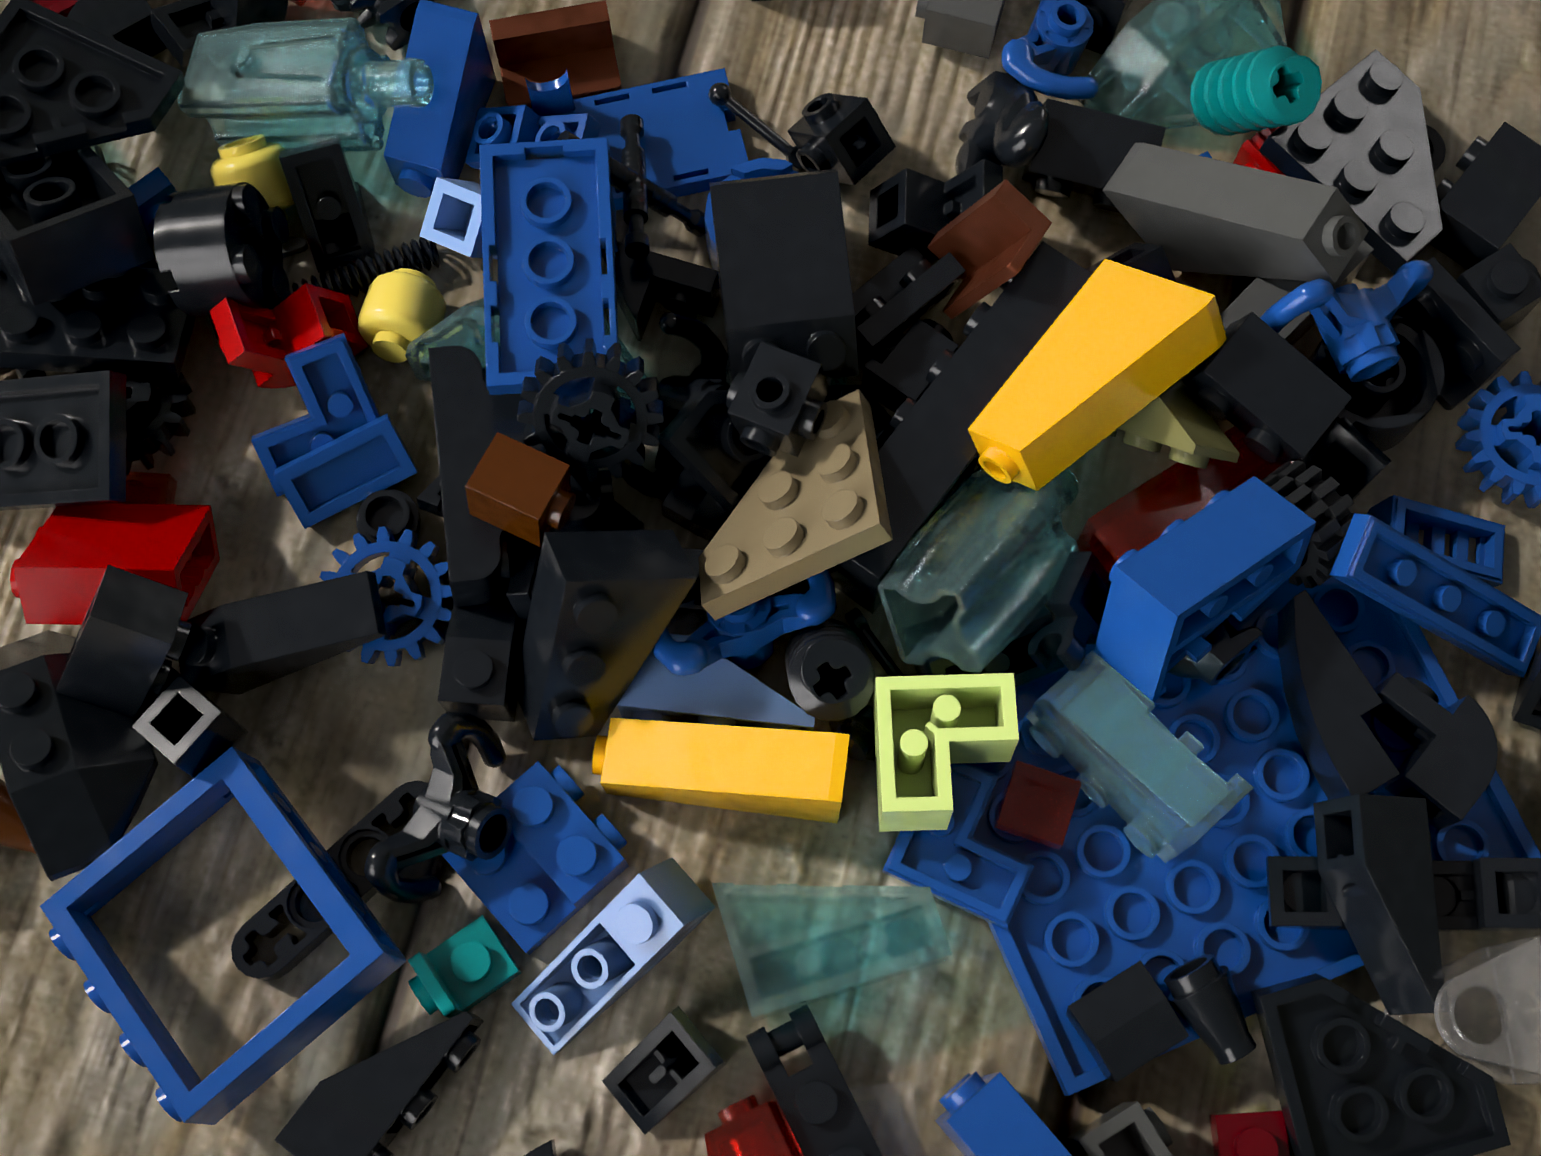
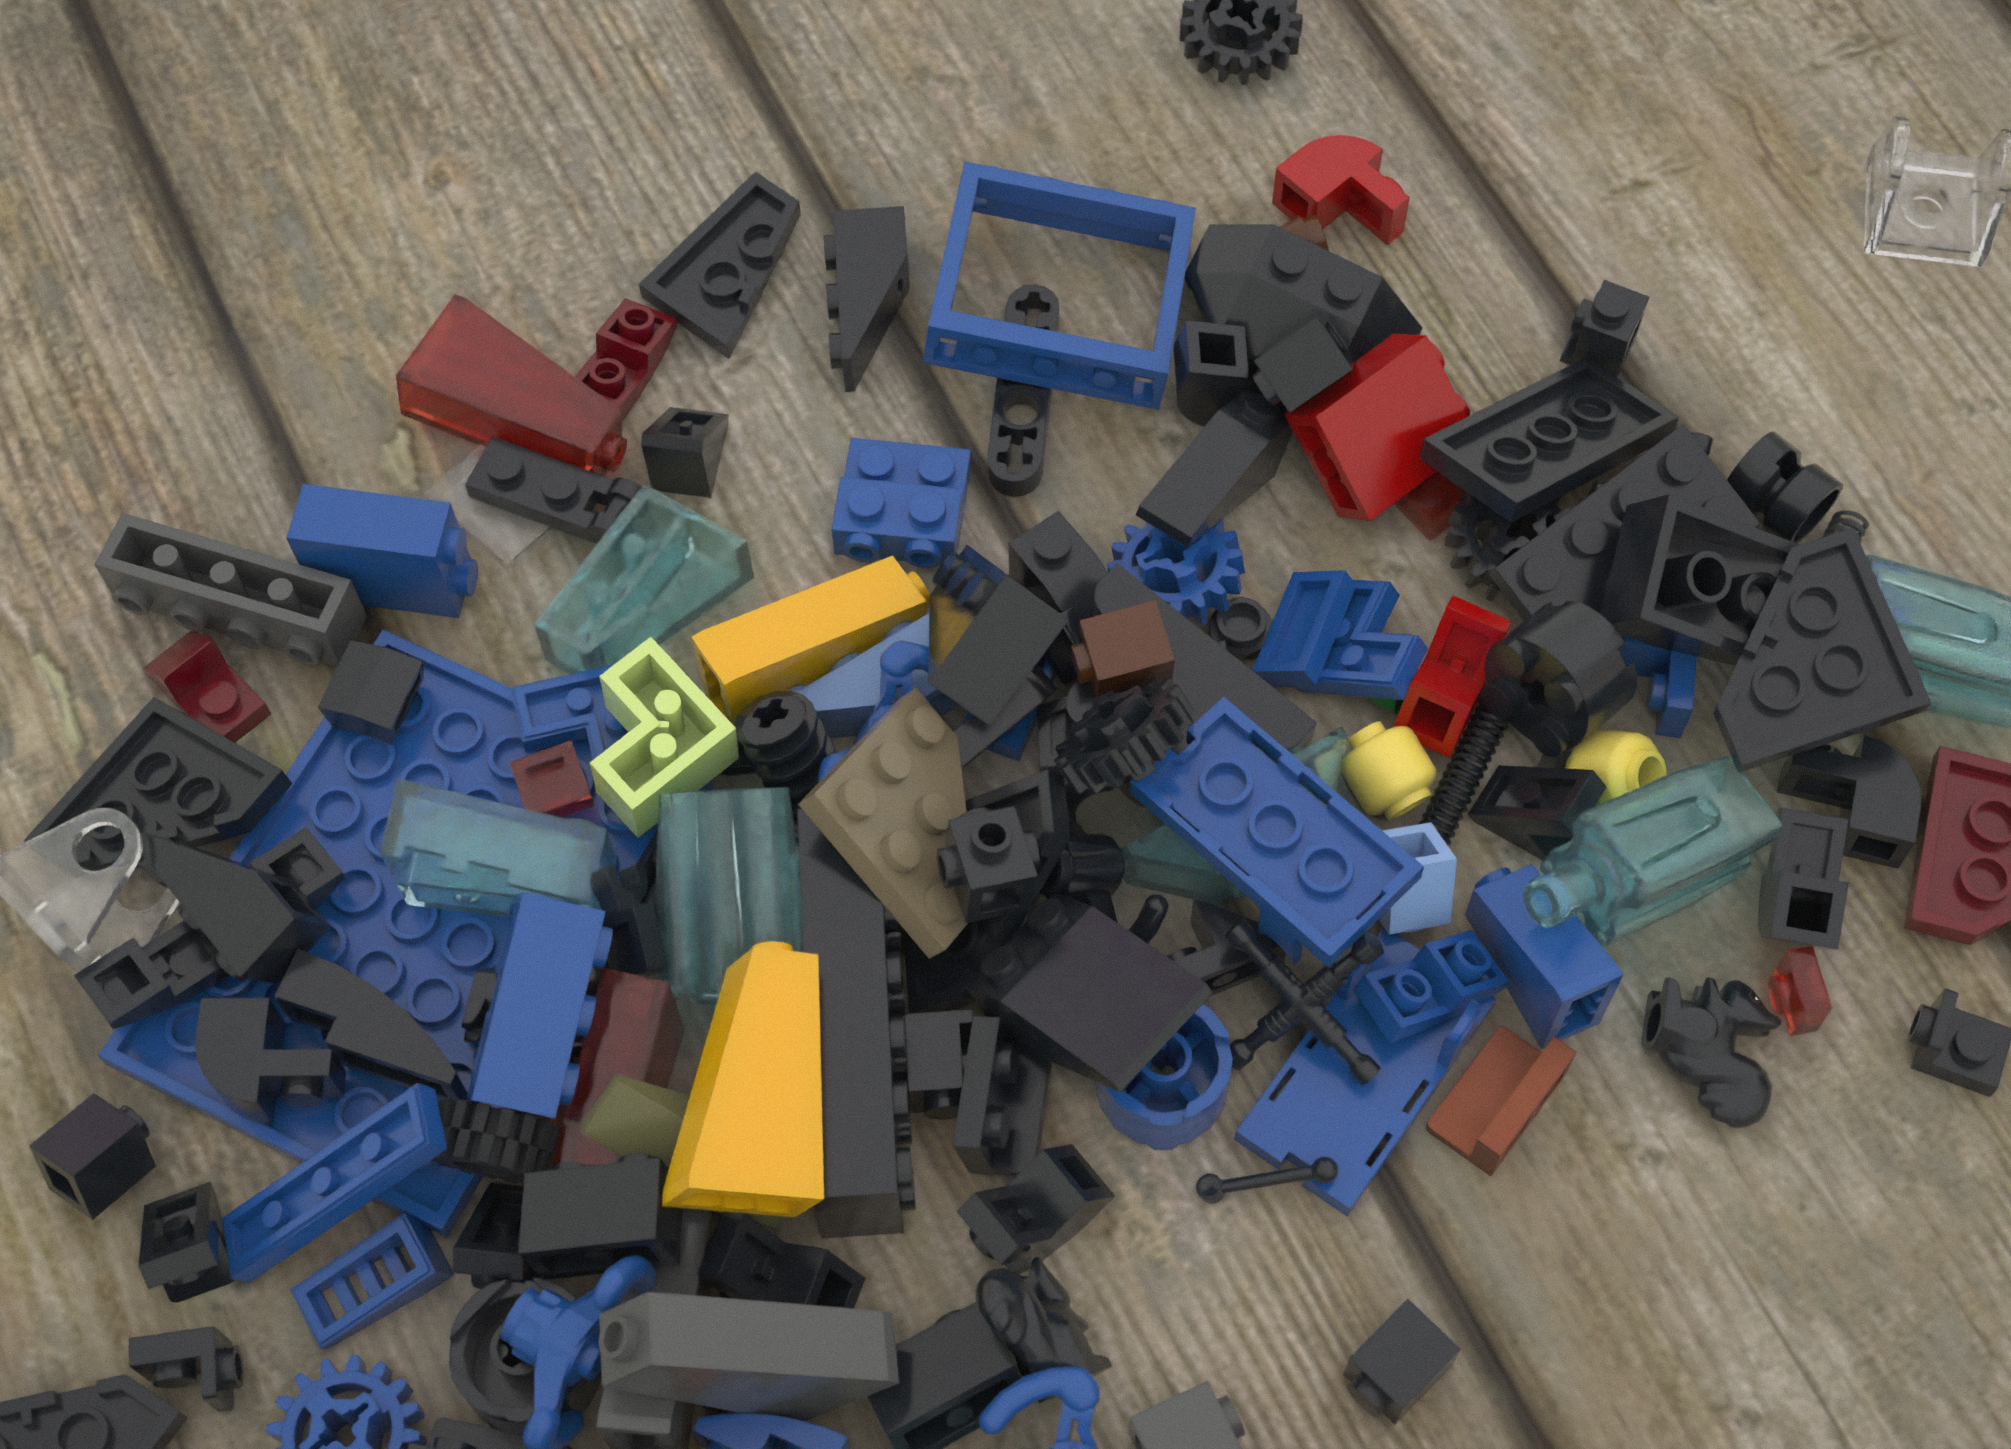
camera: 140 degrees right, 10 degrees down
black piece [364,712,512,904] -> none
teal bracket [408,915,522,1018] -> none
medium blue slope [511,857,716,1056] -> none
black brick [787,93,896,185] -> none
copper panel [927,179,1052,320] -> none
black cone [1164,954,1257,1065] -> none

